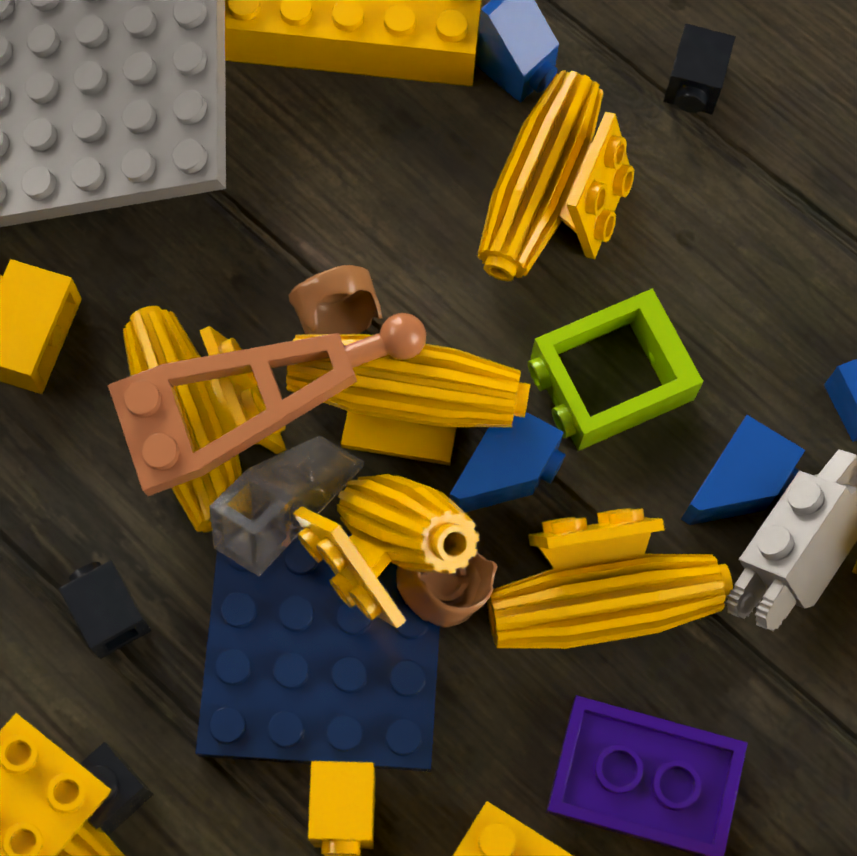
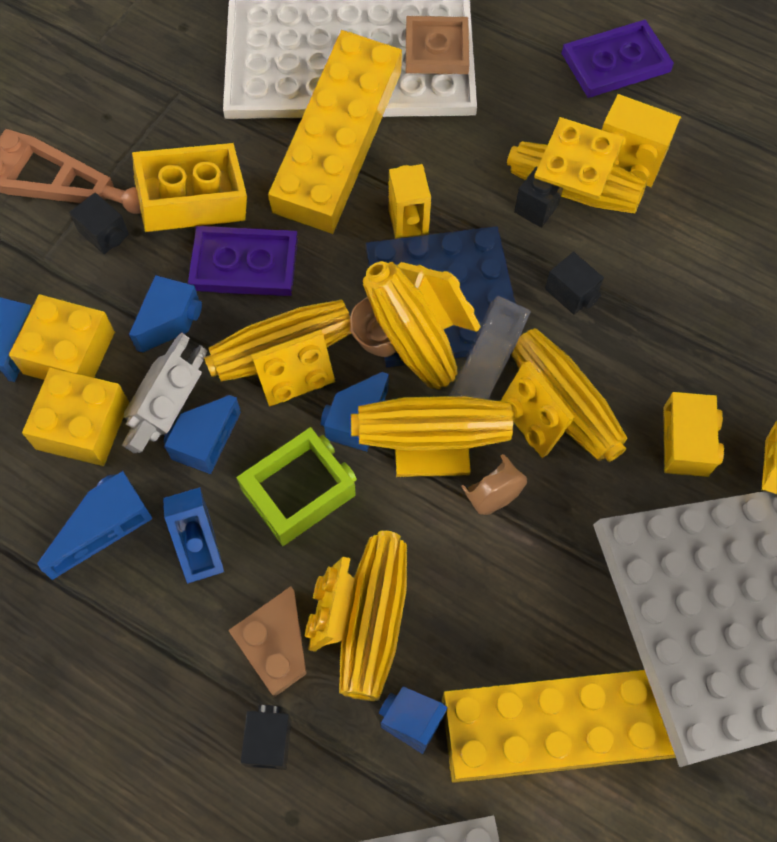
camera: 170 degrees right, 5 degrees down
nougat plate [108,313,426,496] -> none
none -> blue slope [129,275,202,353]
none -> blue slope [163,487,224,583]
none -> medium nougat wing [228,586,307,697]

